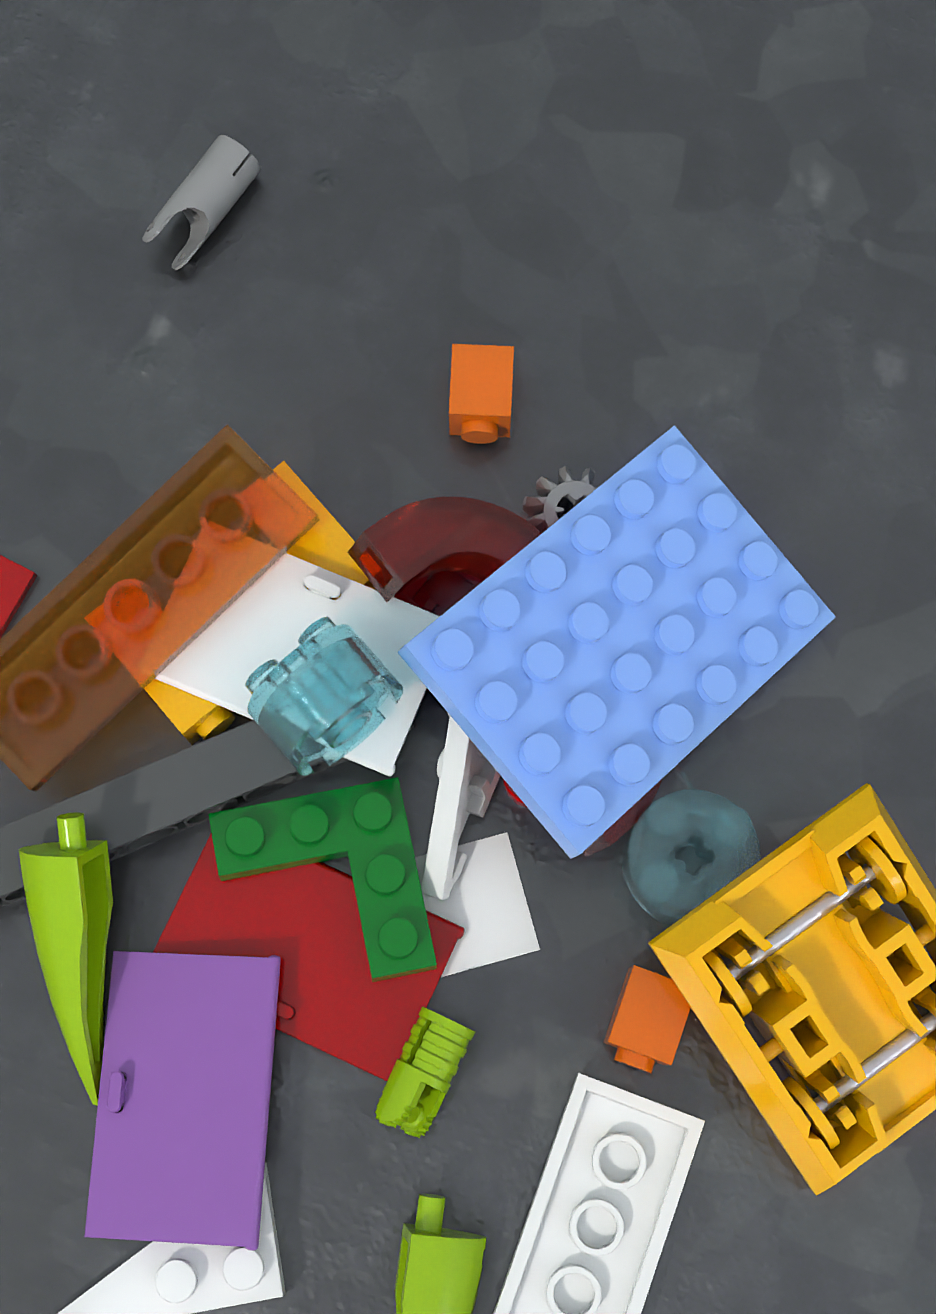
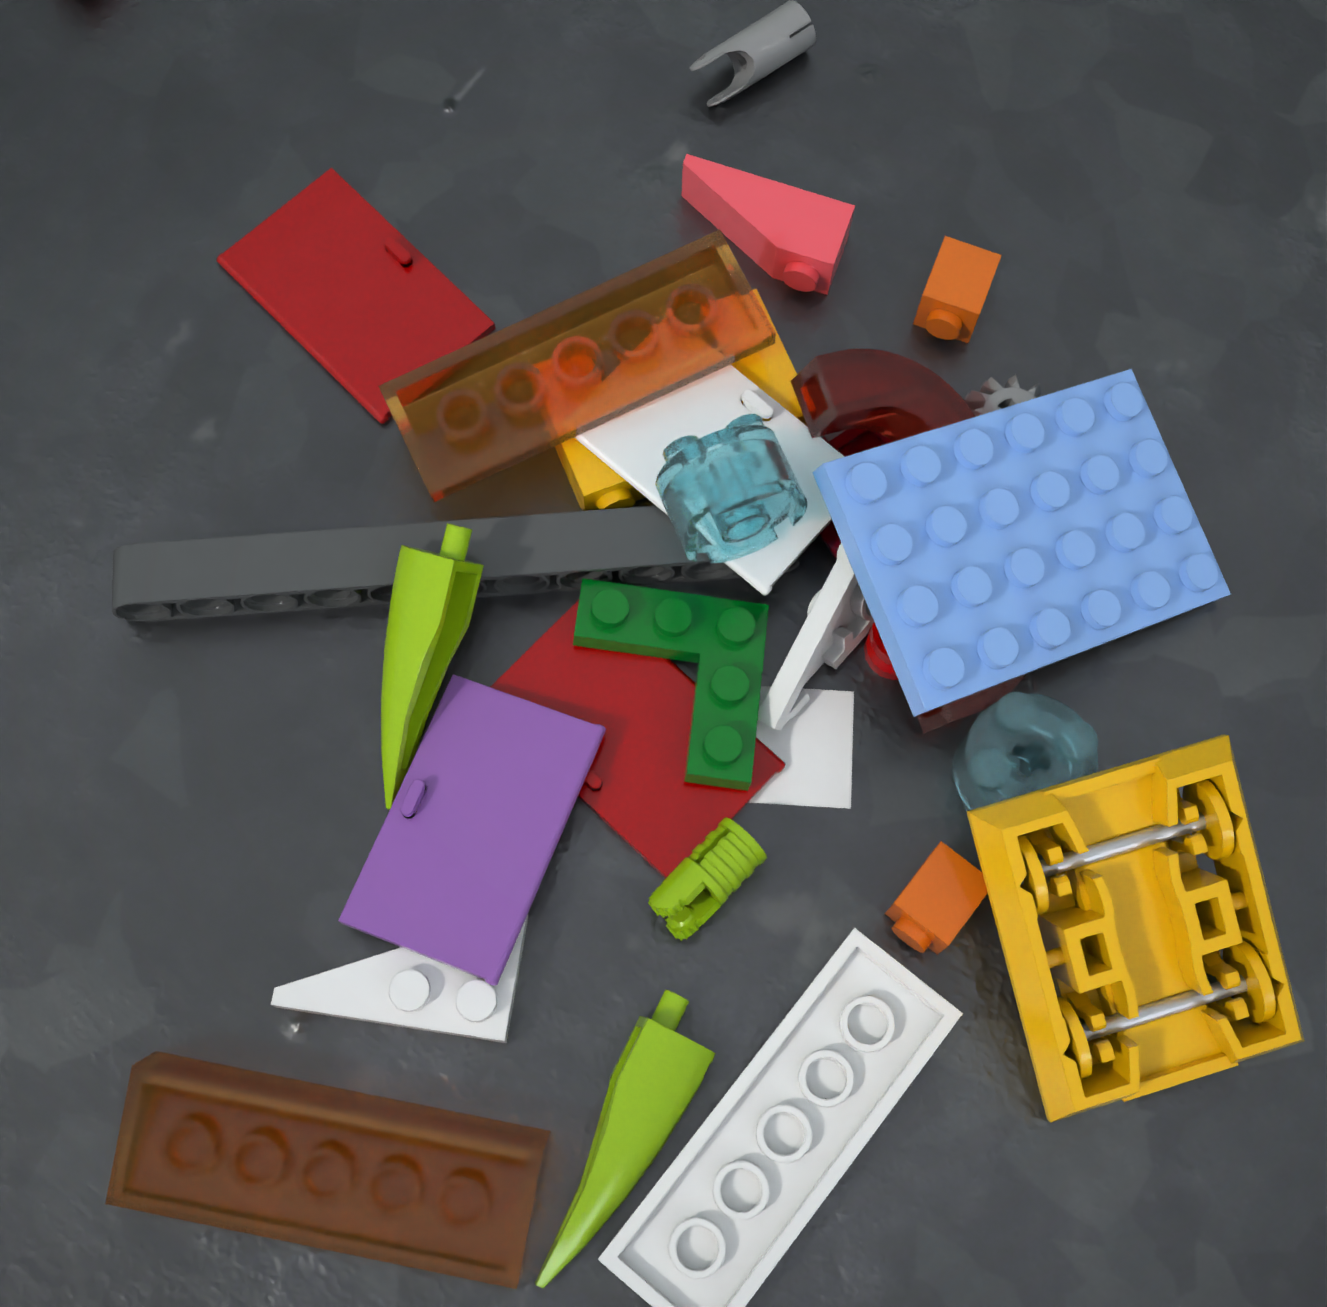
camera: 15 degrees right, 5 degrees down
none -> coral slope [681,154,855,295]

